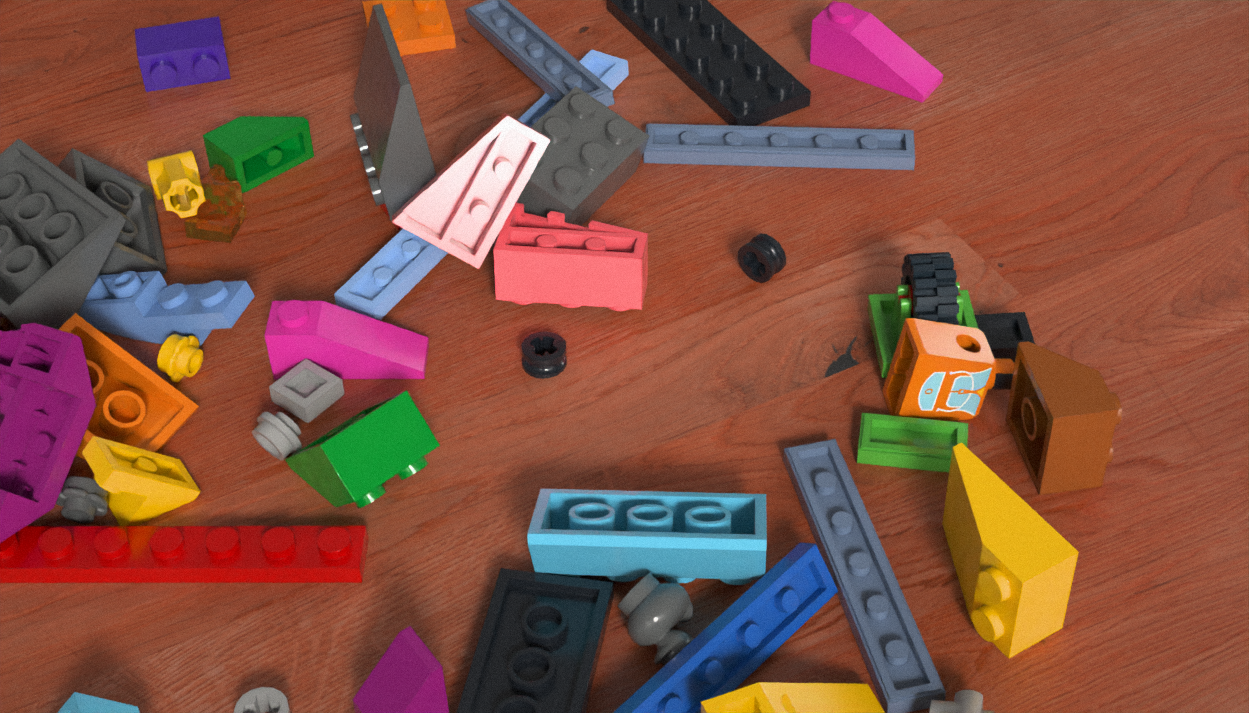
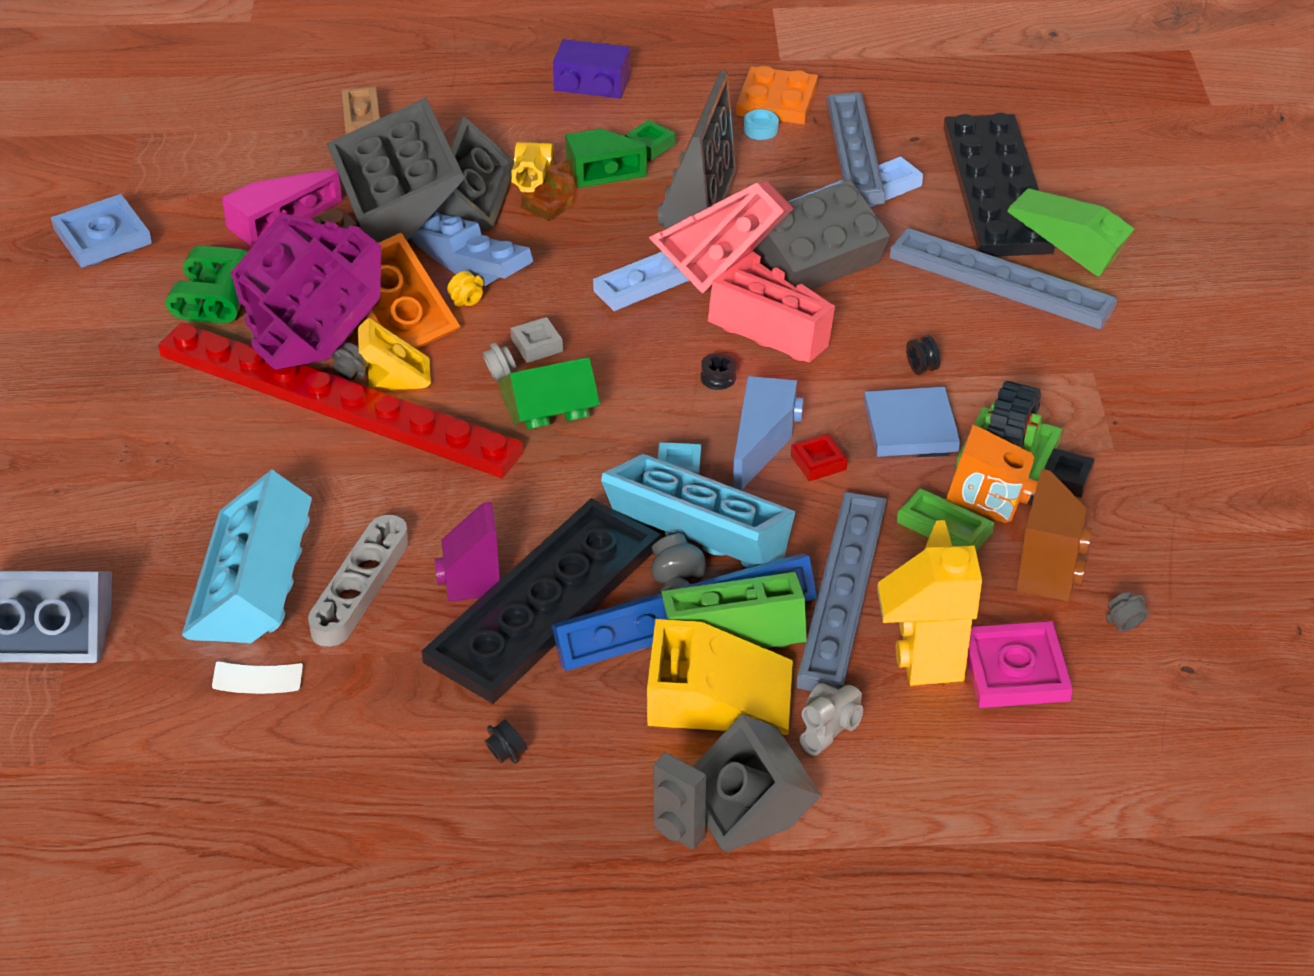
camera: 25 degrees right, 0 degrees up
dark pink slope [264,300,429,380] -> none
dark pink slope [810,1,943,103] -> none
none -> green plate [625,120,675,160]
none -> medium azure plate [658,442,701,475]
none -> bright green slope [661,572,807,648]
none -> medium blue slope [733,376,804,490]
none -> medium azure tile [743,109,779,140]
none -> red tile [791,434,847,481]
none -> medium blue tile [864,387,960,457]
none -> yellow slope [877,546,982,623]
none -> dark pink plate [967,621,1073,708]
none -> bright green slope [1007,188,1135,277]
none -> dark grey plate [1106,592,1150,632]

